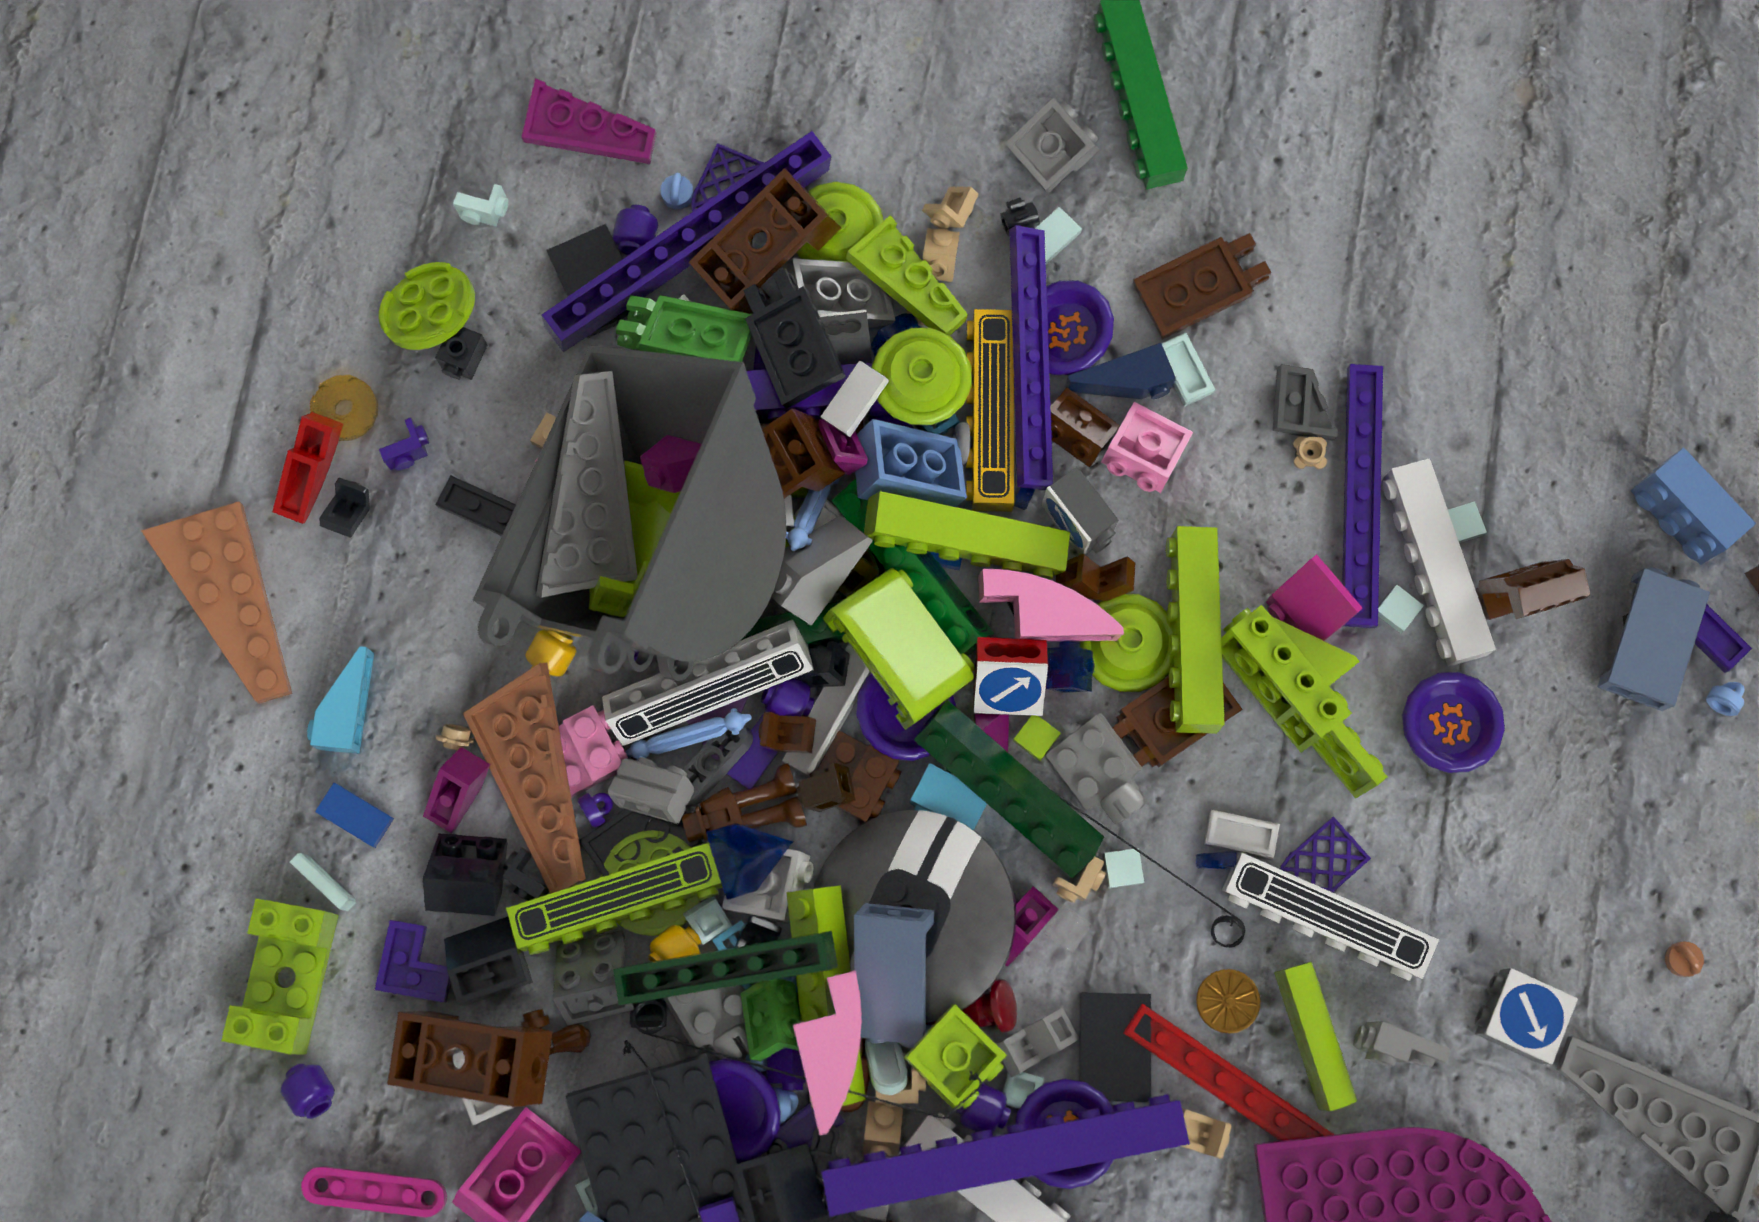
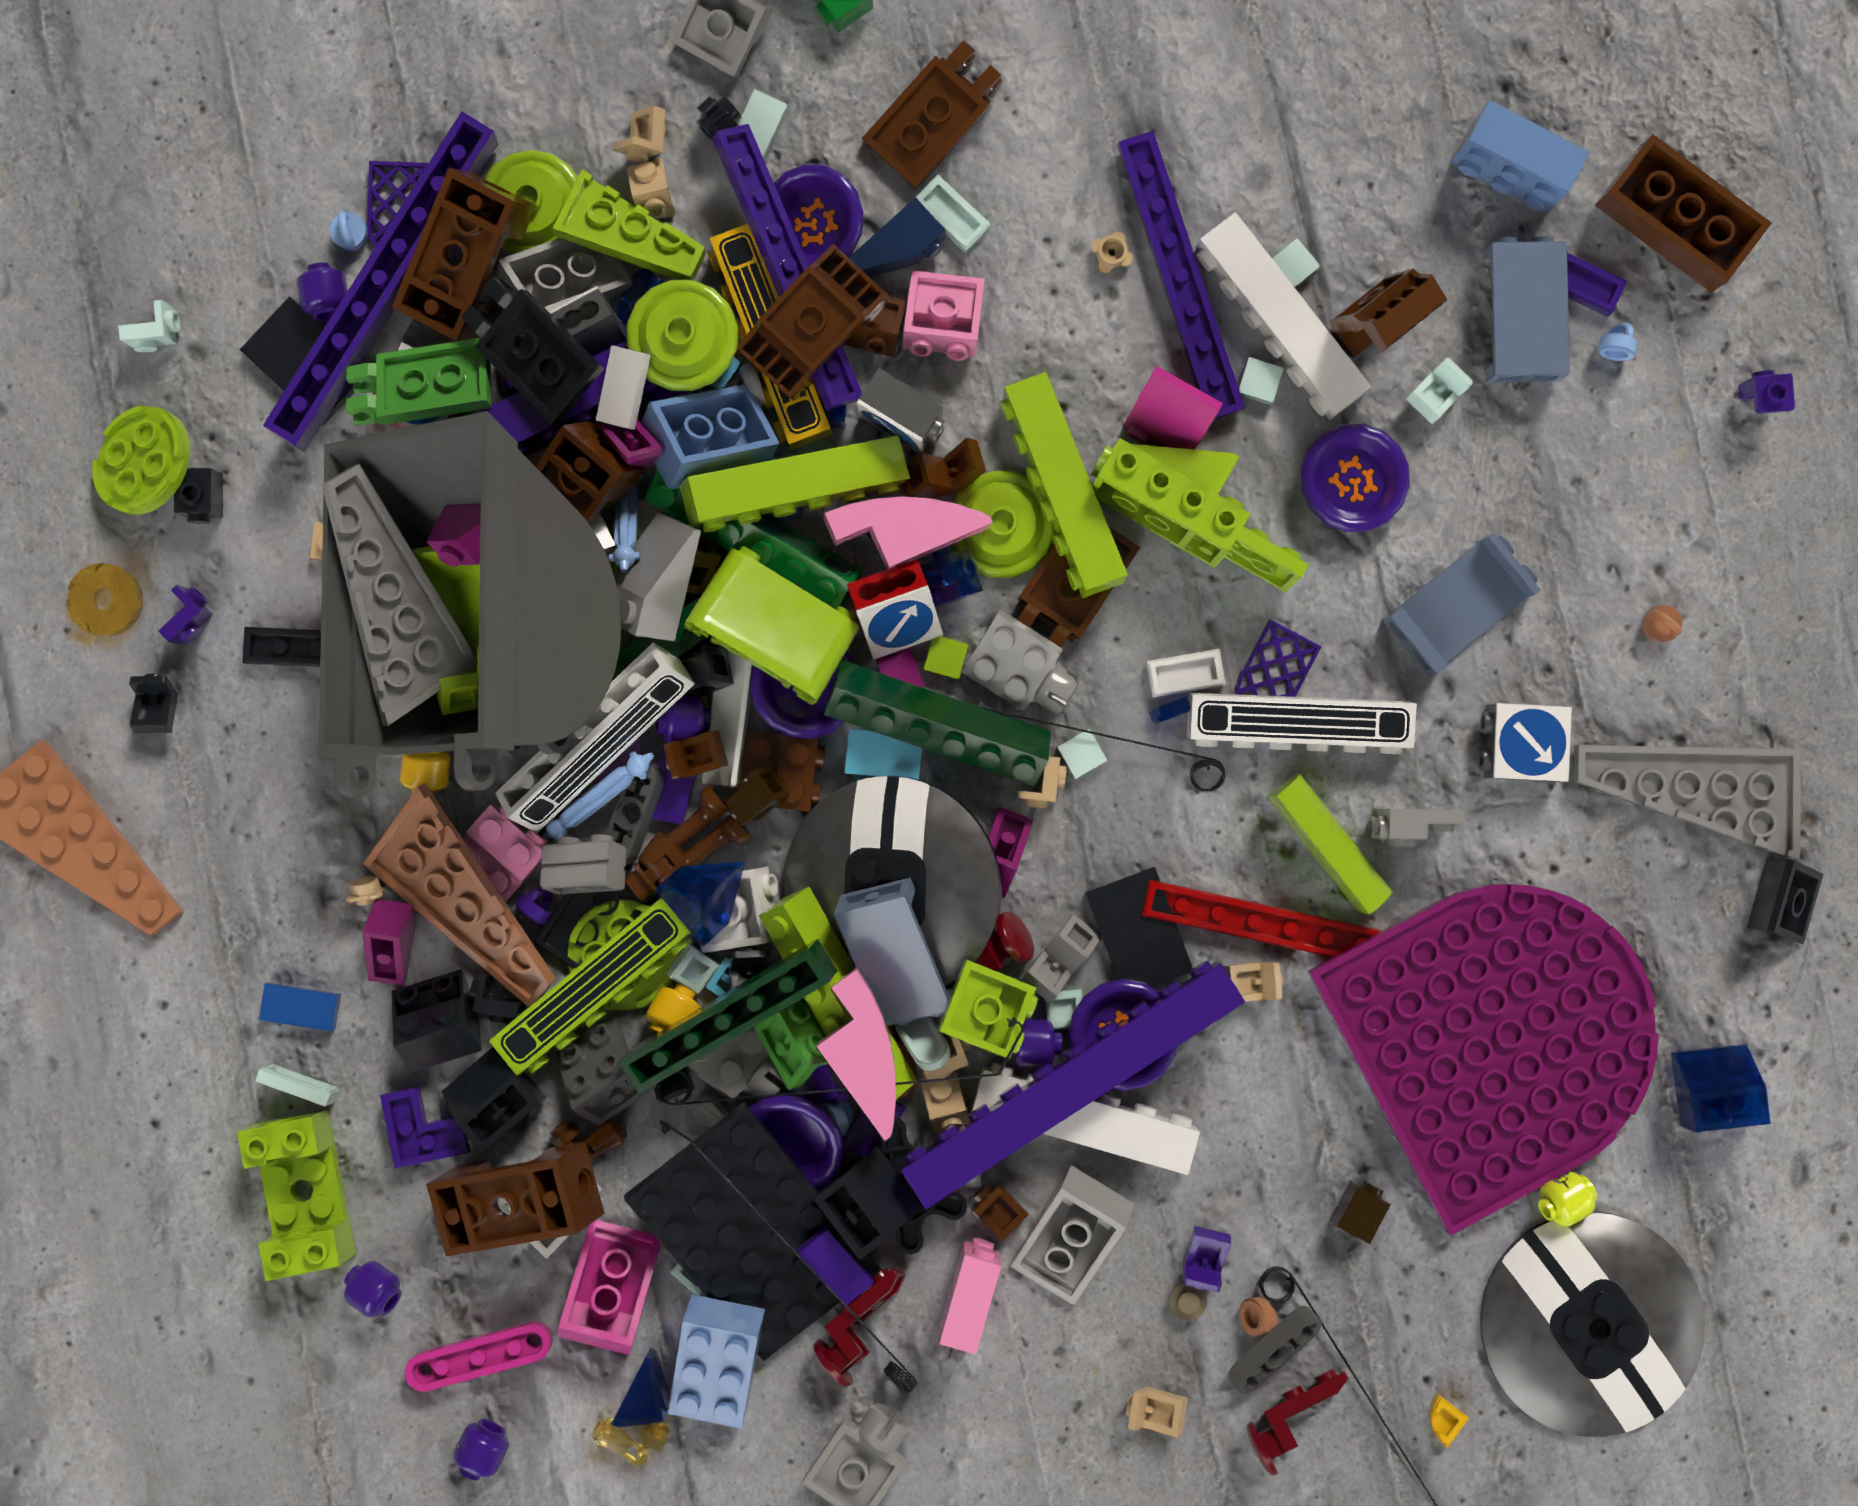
camera: 20 degrees left, 10 degrees up
red slope [272,412,343,524] -> none
medium azure slope [307,646,374,754] -> none
magenta wing [522,78,657,164] -> none
pearl gold wheel [1196,969,1261,1033] -> none
dark grey wing [1272,364,1338,441] -> none
none -> reddish brown plate [737,244,888,400]
none -> sand blue panel [1382,533,1541,676]
none -> light aqua bracket [1406,358,1473,424]

